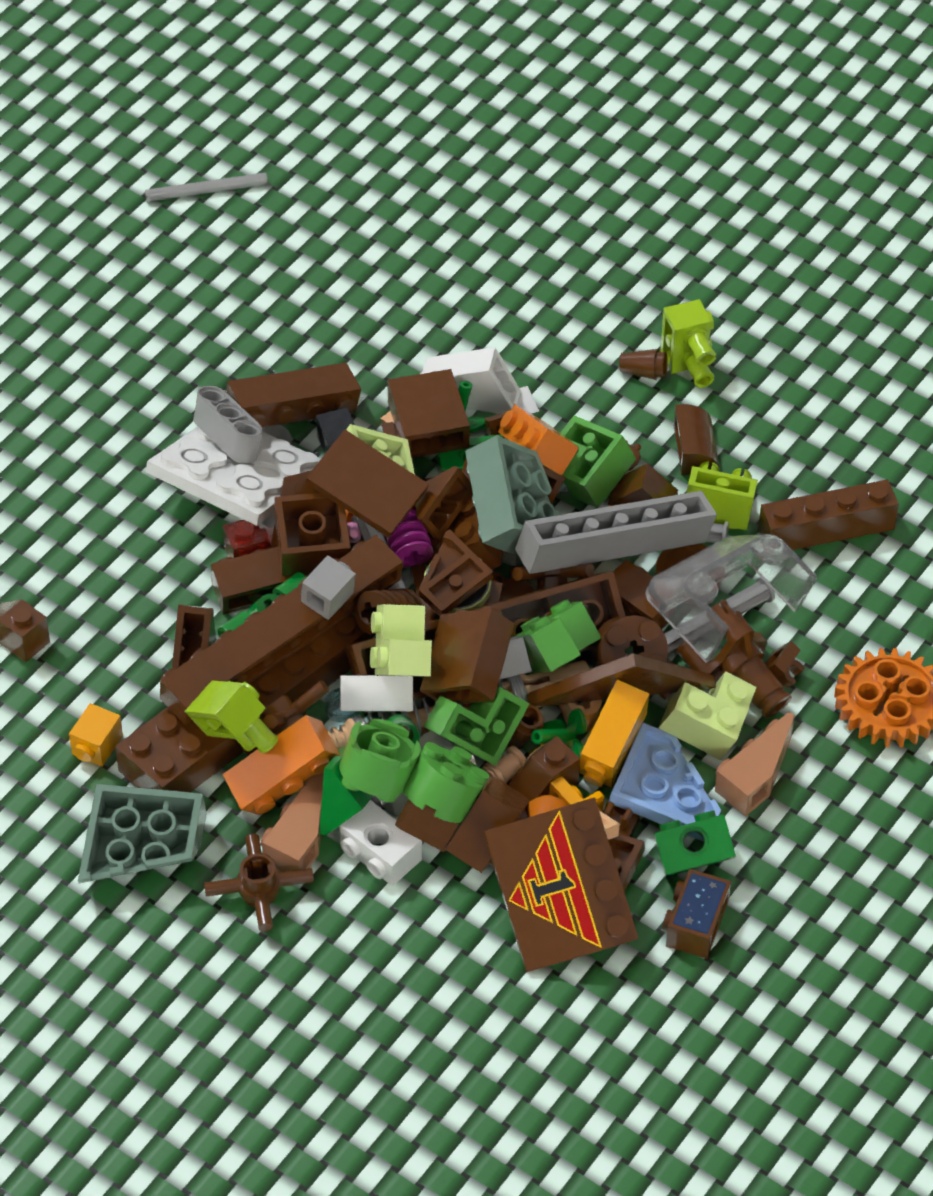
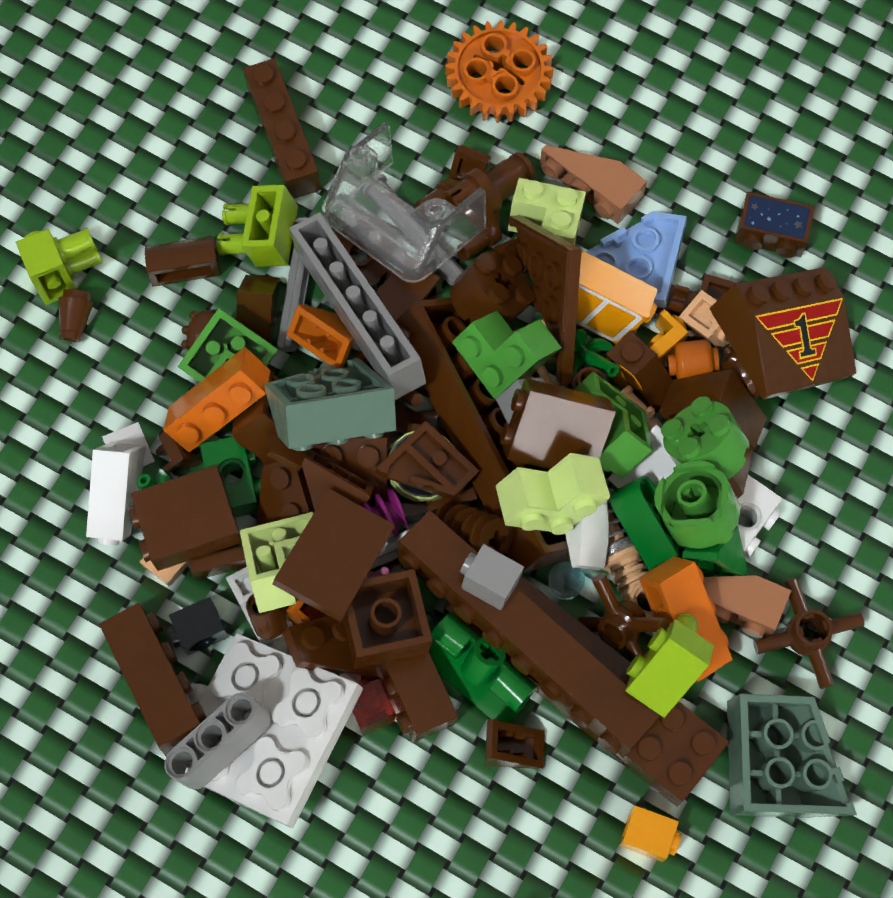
camera: 95 degrees left, 20 degrees up
green brick [654,810,736,877] -> none

